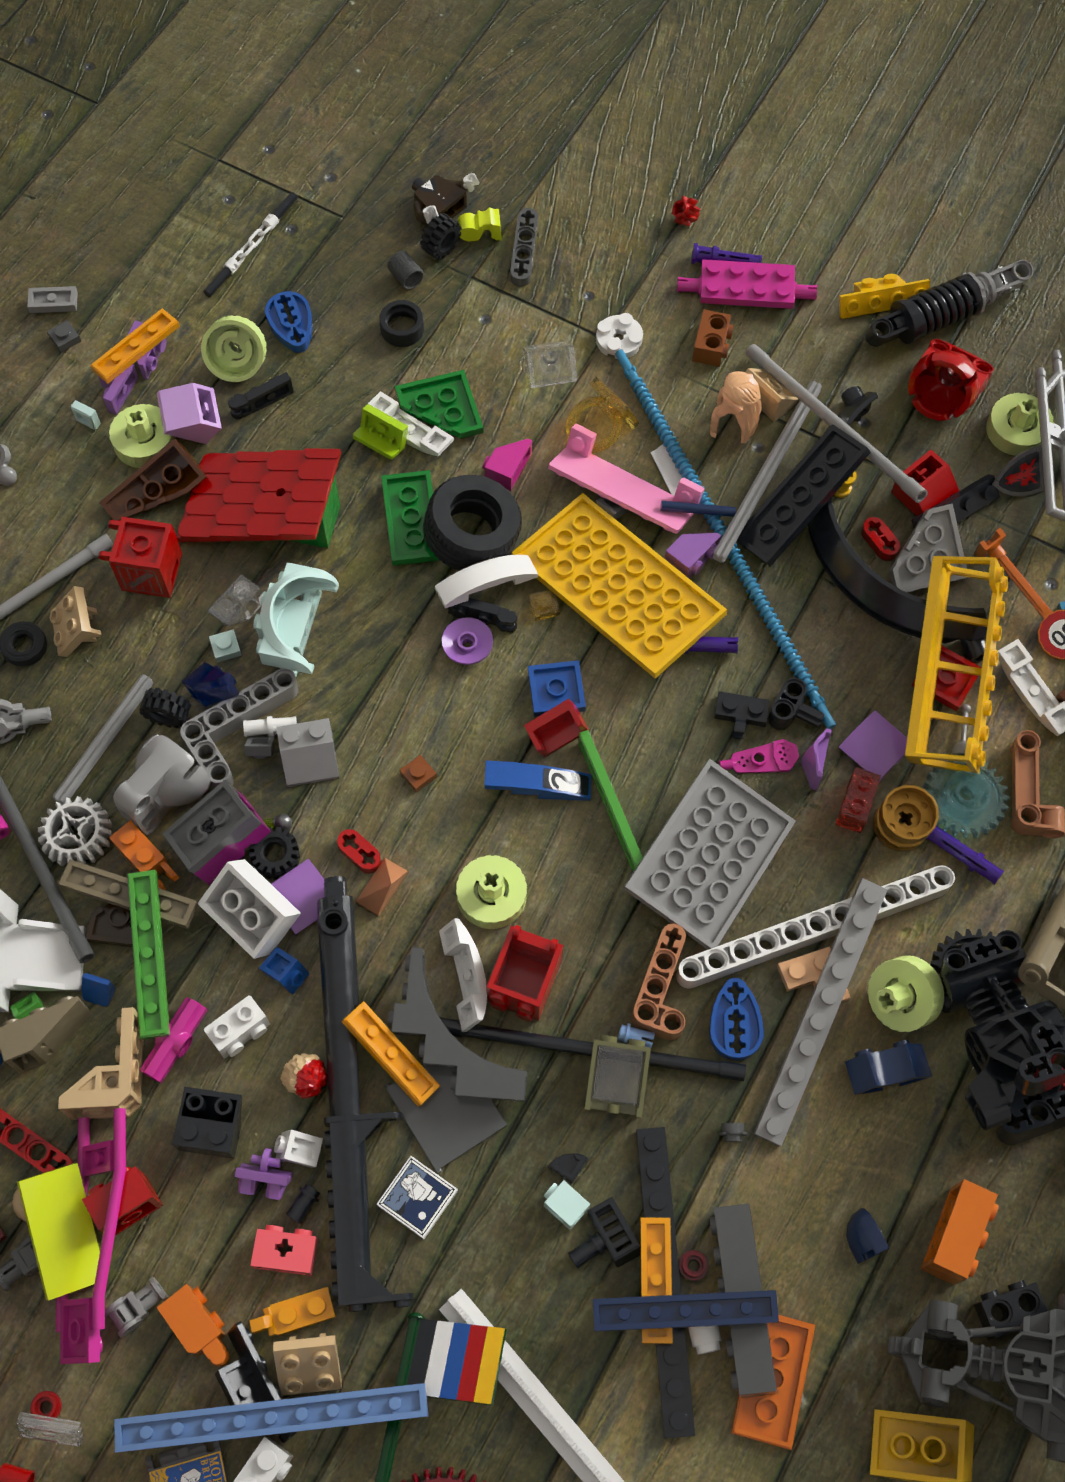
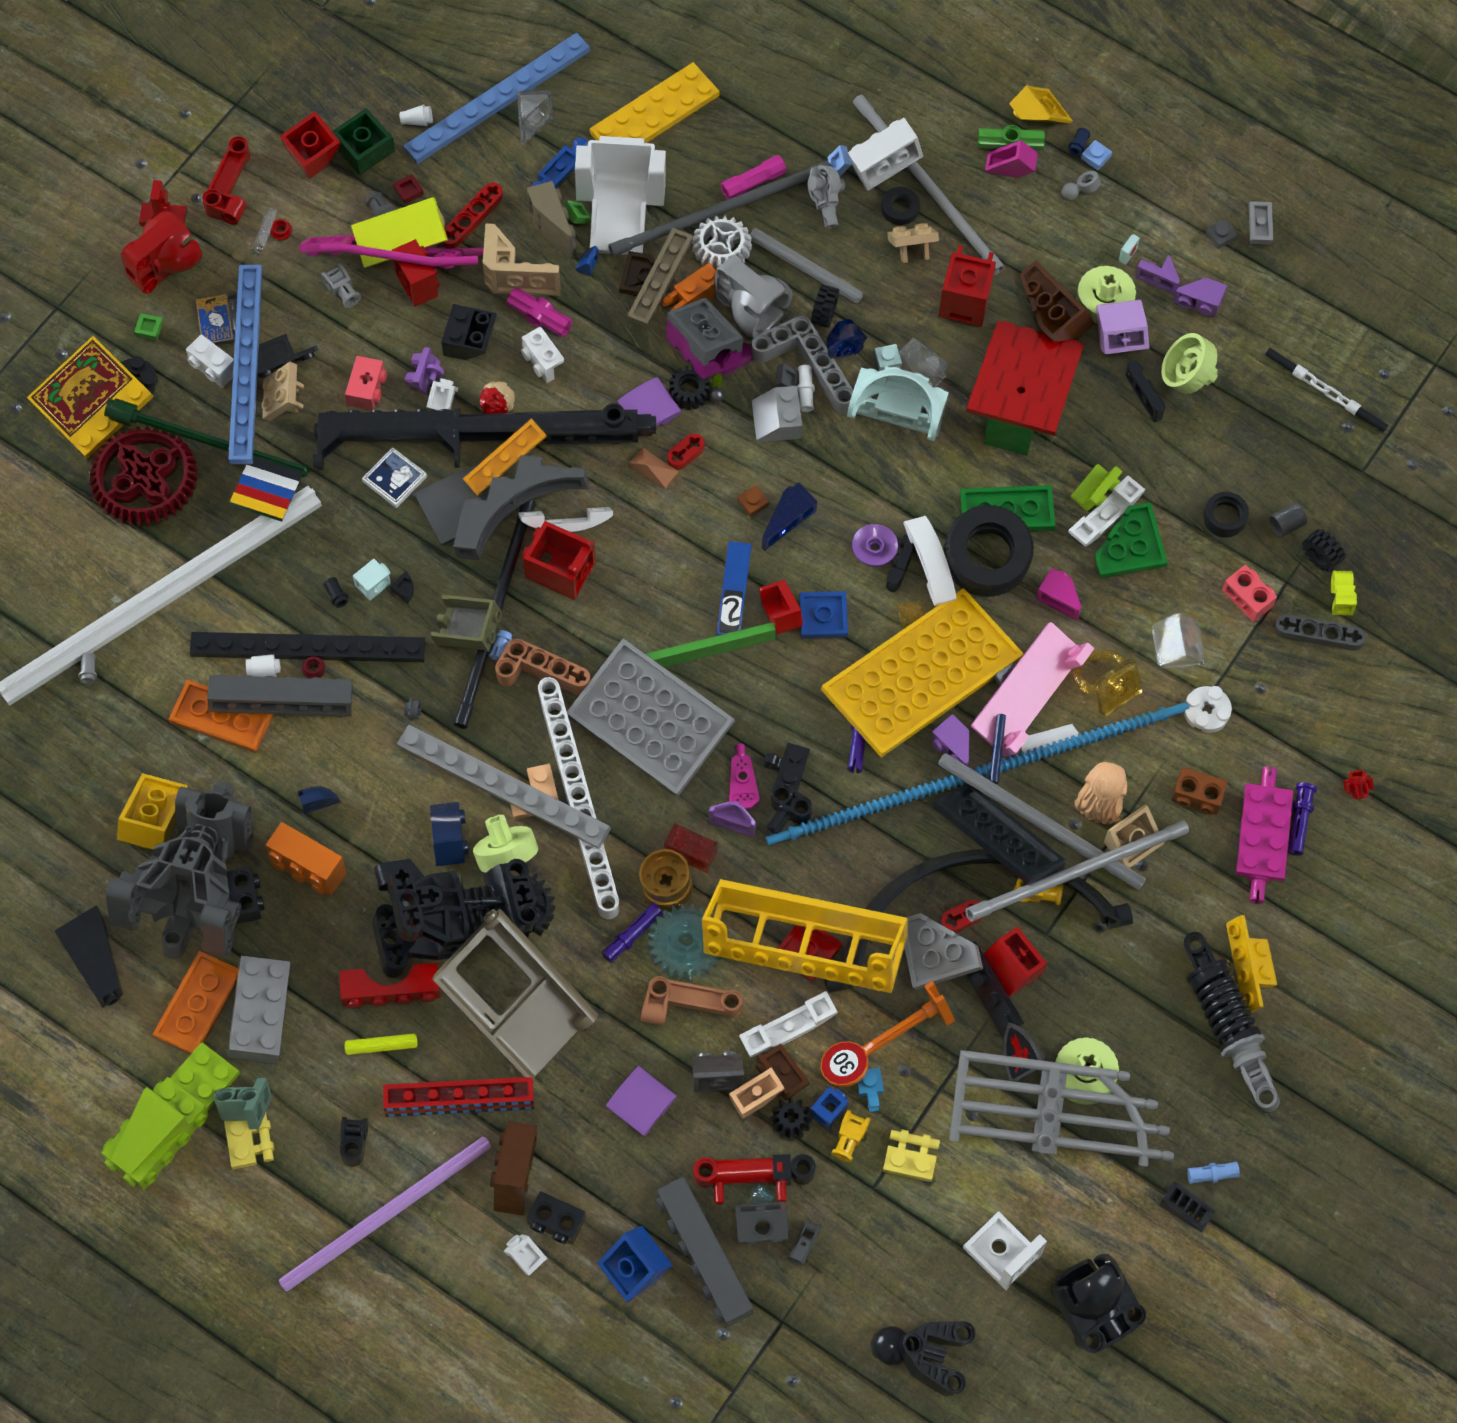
camera: 95 degrees right, 0 degrees up
light orange tile [90,308,180,384] -> none
bright green tile [127,870,170,1040] -> none
orange hinge [156,1284,231,1367] -> none
white brick [198,859,301,959] -> none
light orange hinge [249,1287,336,1336] -> none
blue bracket [259,946,309,994] -> none
blue piece [265,291,313,353] -> none
black pin [286,1184,321,1224] -> none
dark brown torso [412,173,480,224] -> none
yellowish green piece [456,855,527,929] -> none
black slope [587,1197,641,1267] -> none
dark blue plate [593,1290,779,1332] -> none
light orange plate [641,1218,673,1344] -> none
blue piece [709,978,764,1061] -> none
medium lavender slope [839,711,907,782] -> none
red piece [907,339,994,421] -> none
none -> clear blue slope [761,483,817,551]
none -> coral brick [1222,564,1277,623]

